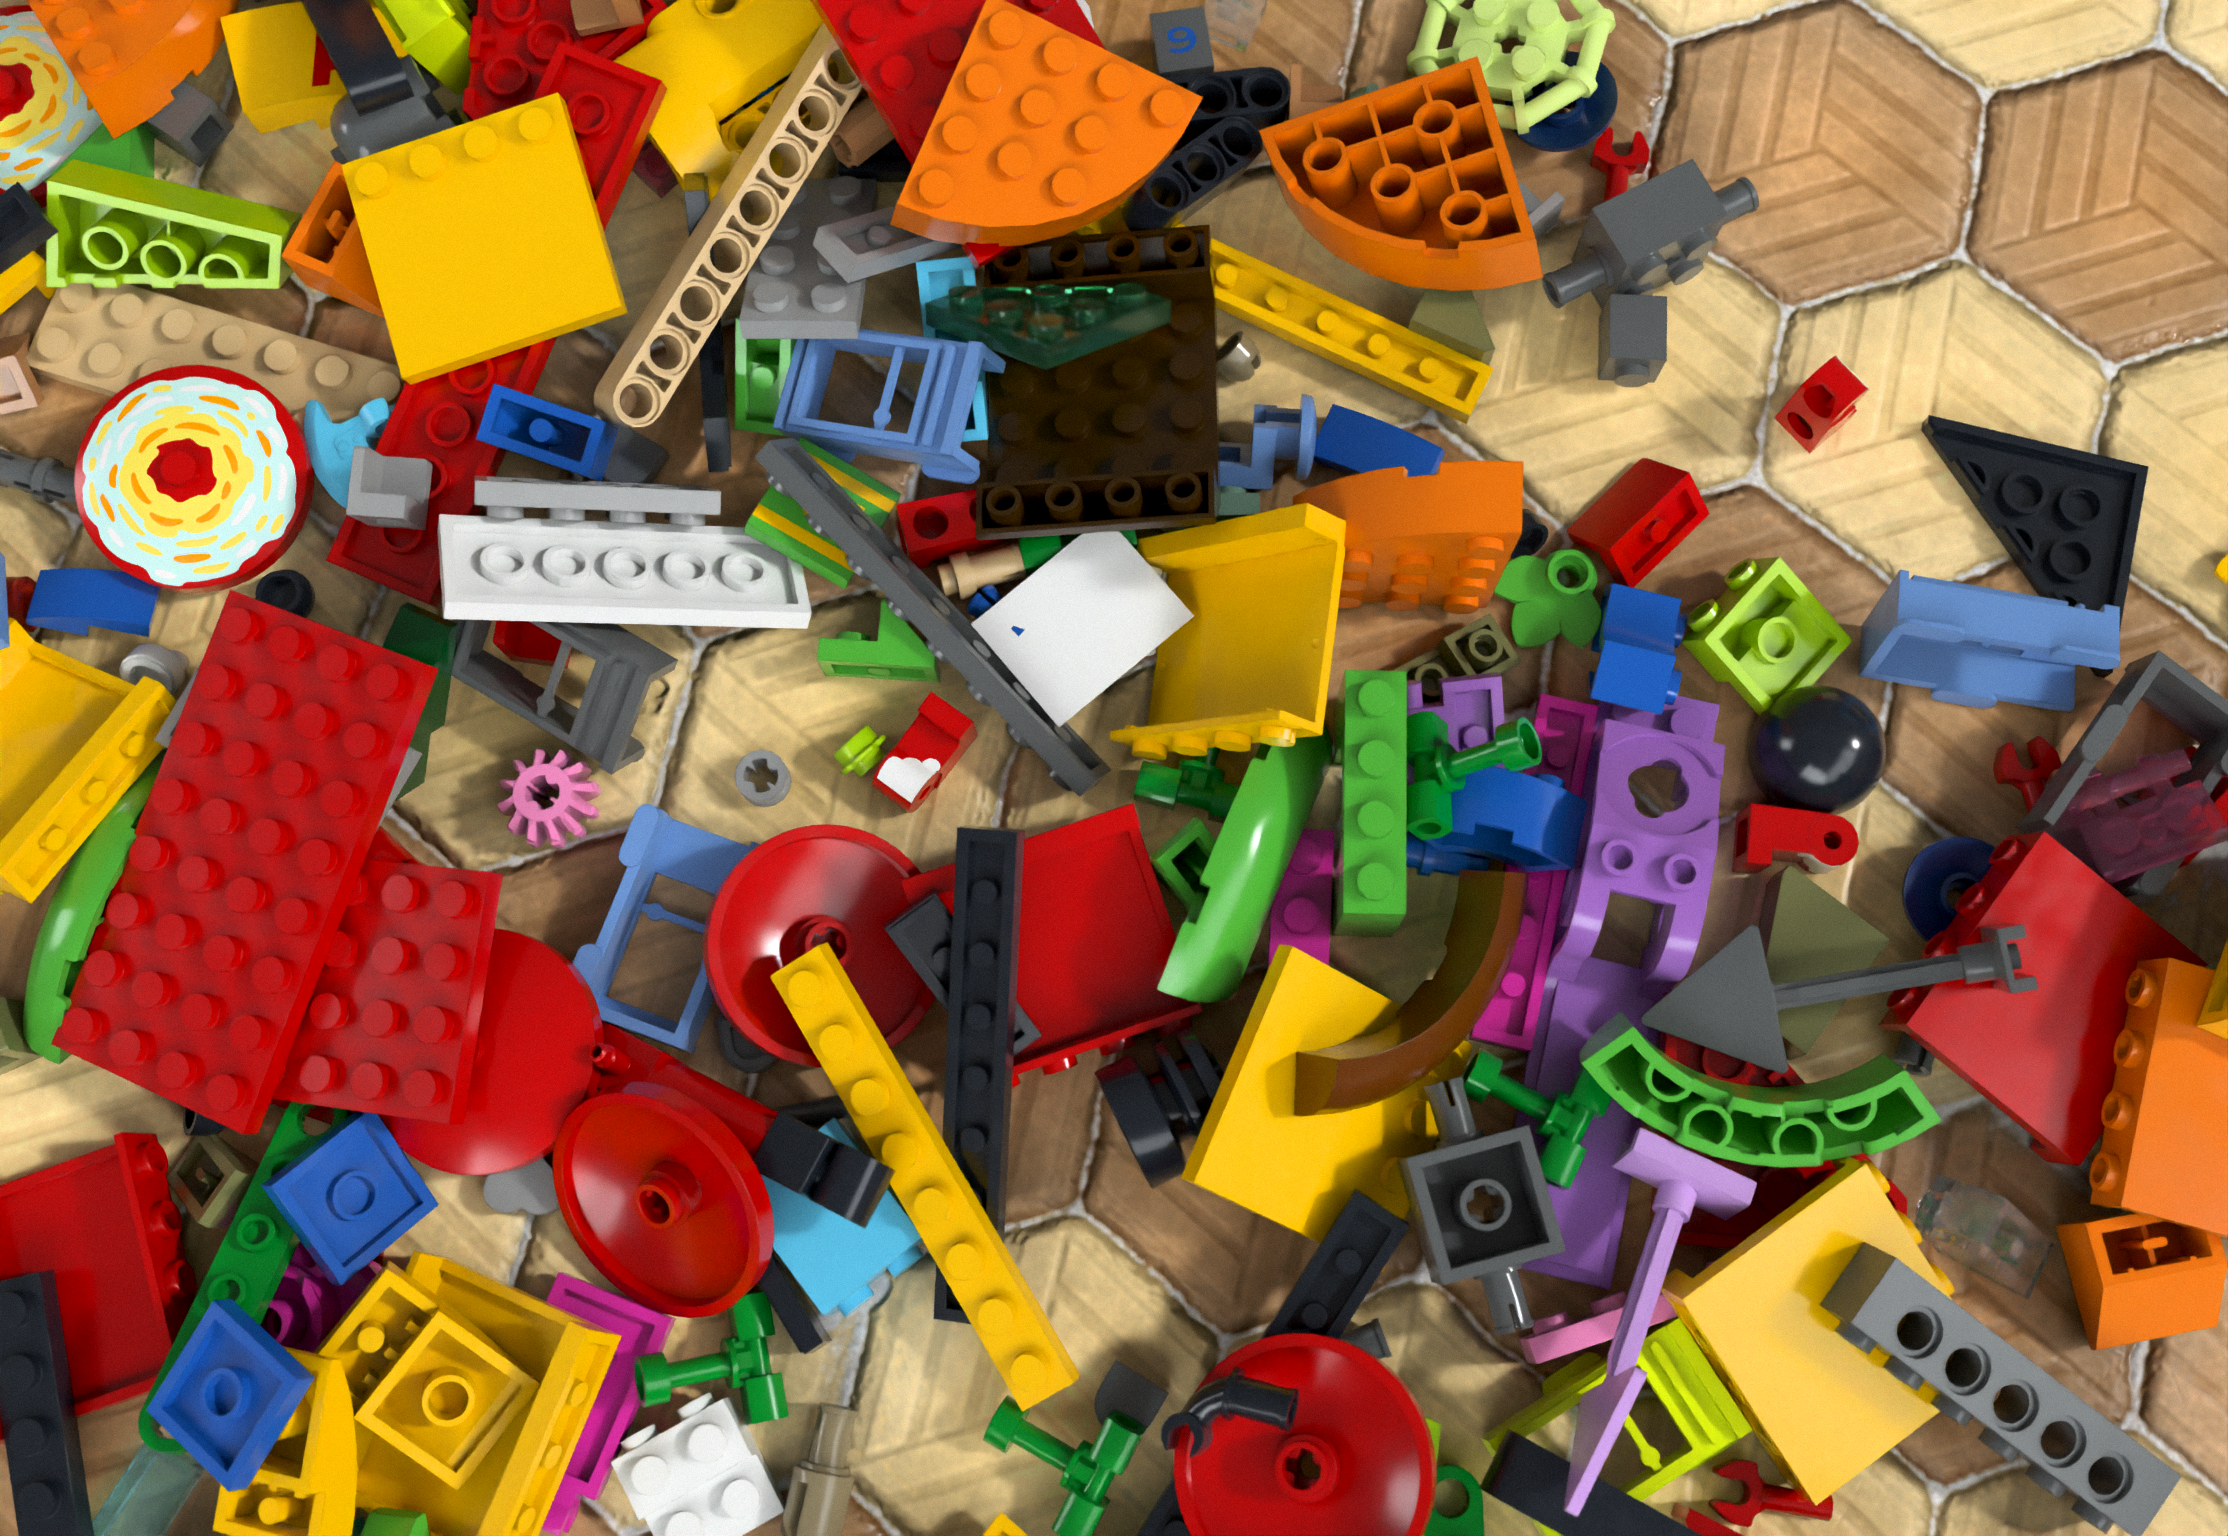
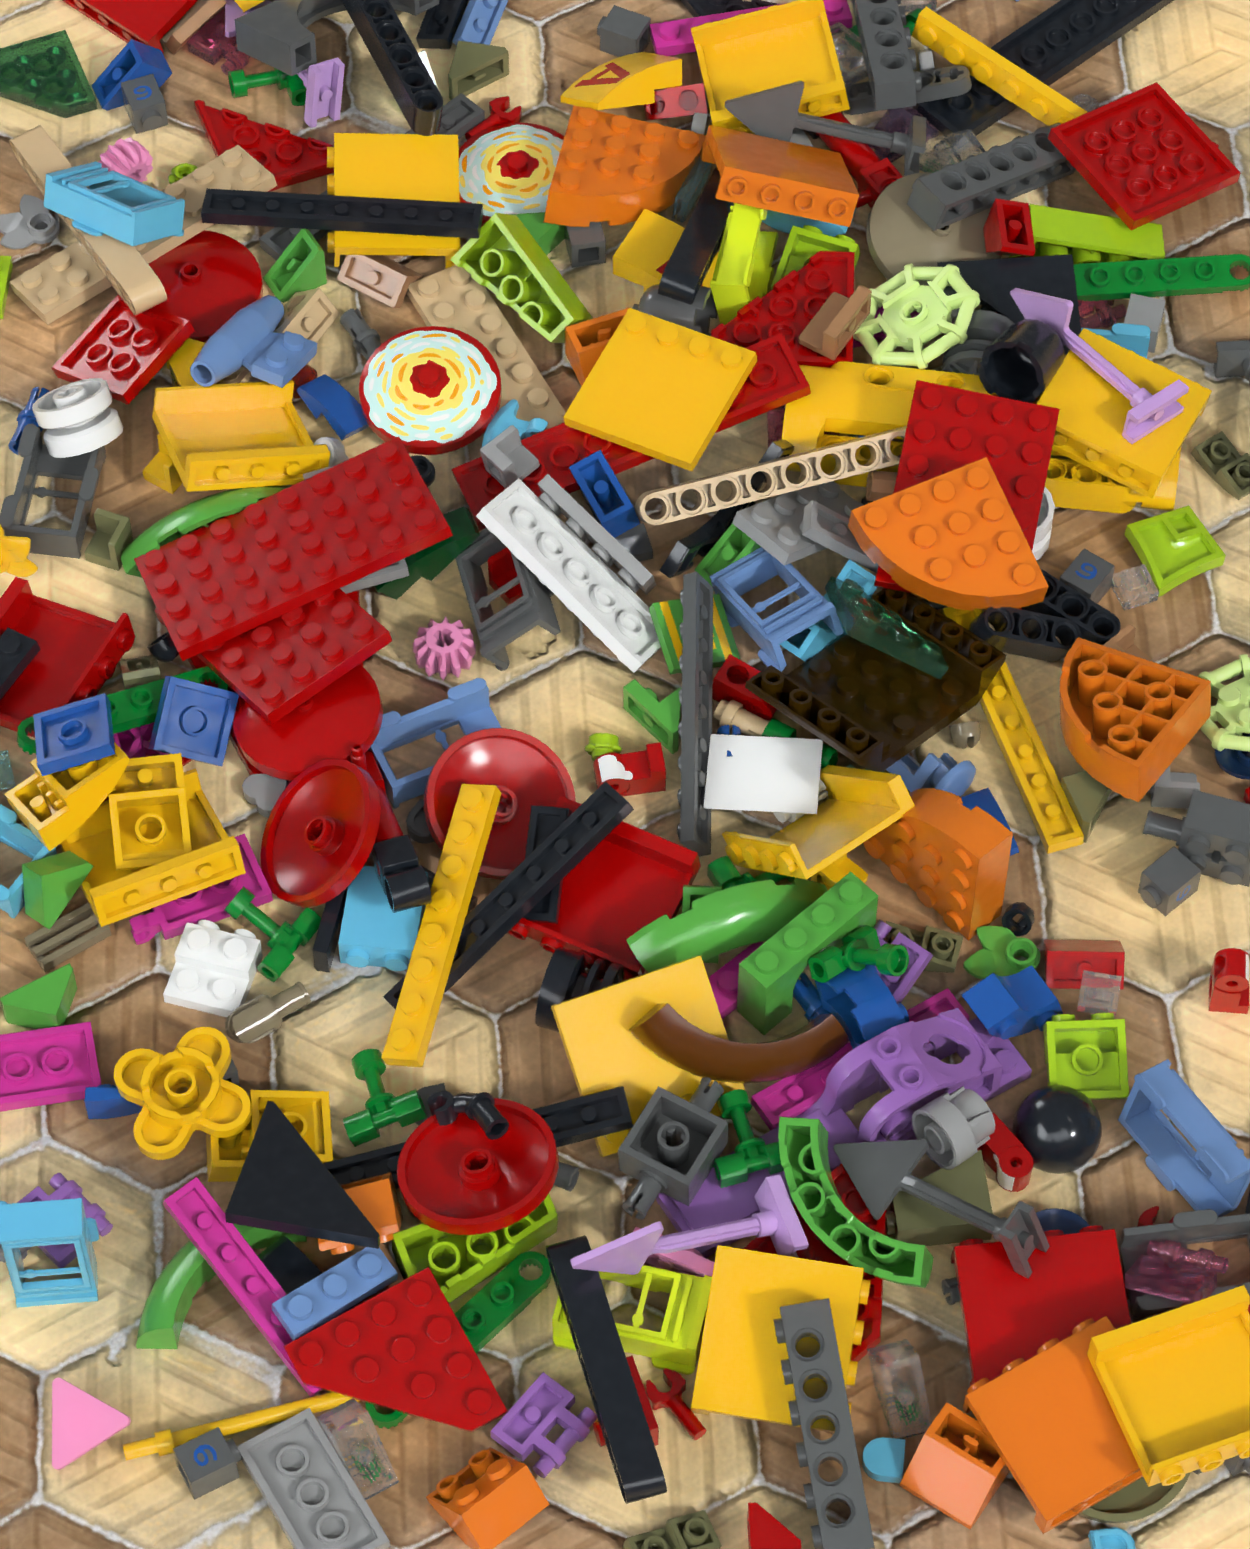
camera: 40 degrees right, 20 degrees down
light grey bush [734,750,792,807] -> none
none -> medium azure tile [862,1437,906,1483]
none -> light grey piece [912,1086,995,1170]
none -> clear tile [1077,970,1122,1017]

